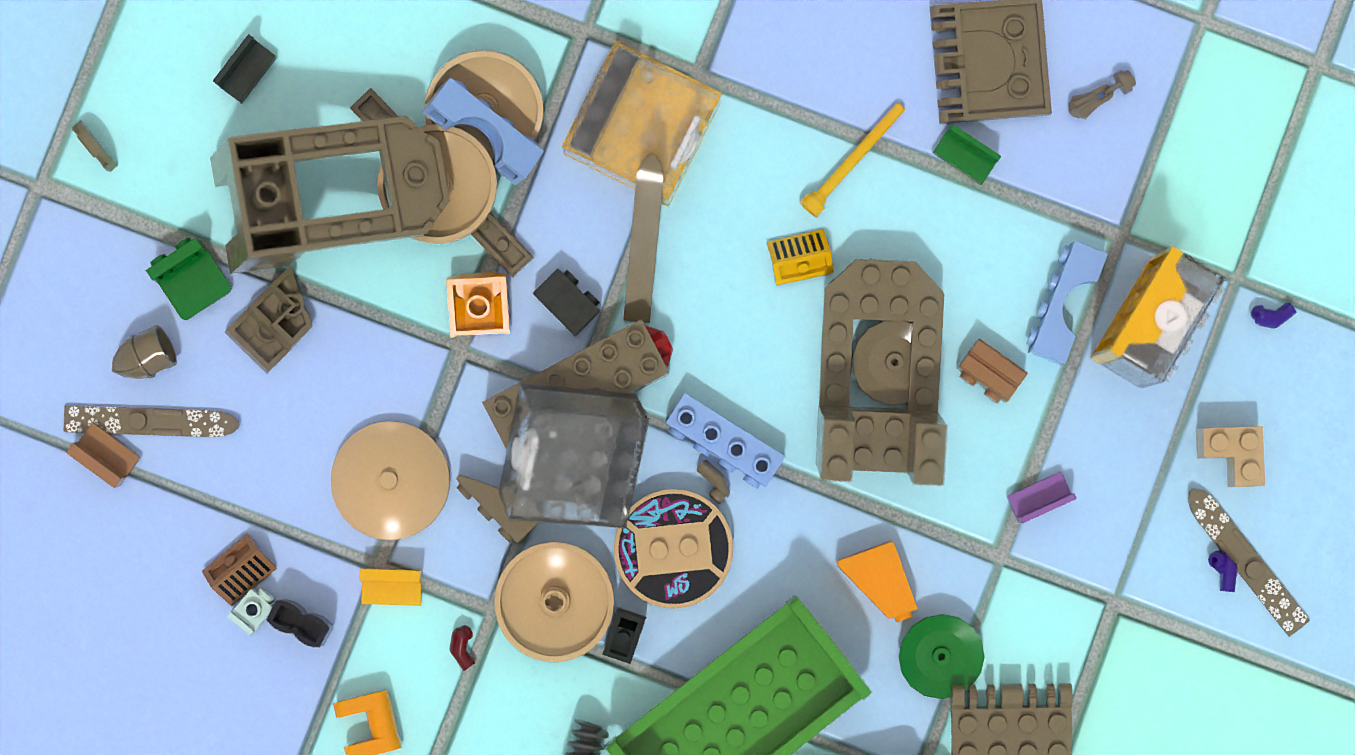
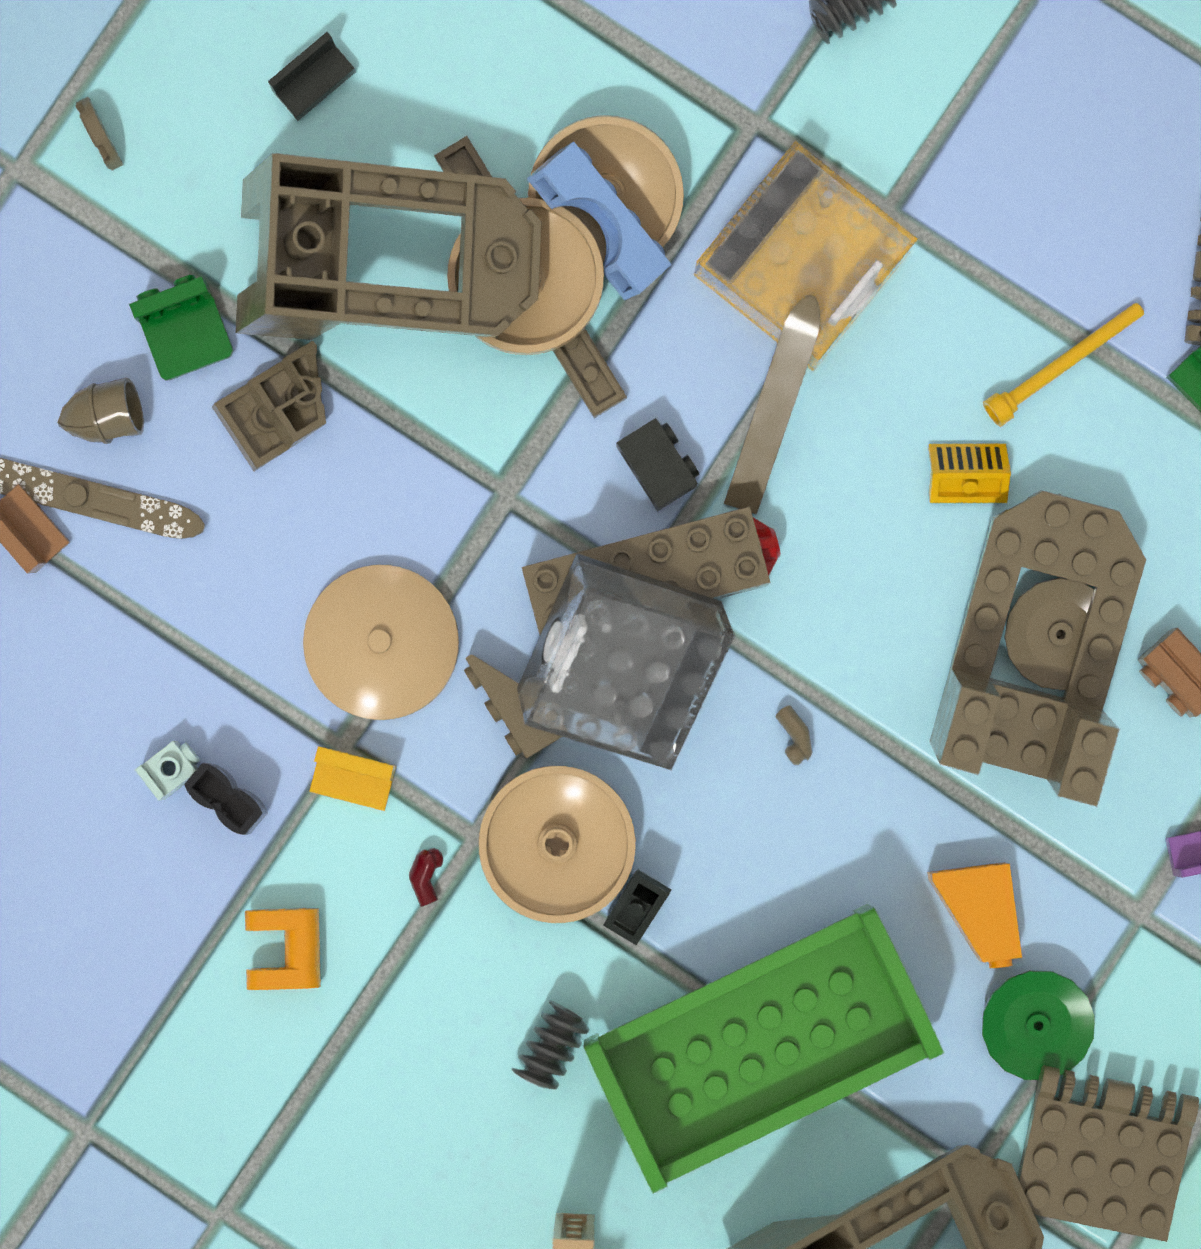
camera: 20 degrees right, 0 degrees up
medium nougat panel [202,533,277,606] -> none
light orange slope [446,272,510,337] -> none
brick [614,489,733,609] -> none
light blue brick [666,393,786,489] -> none

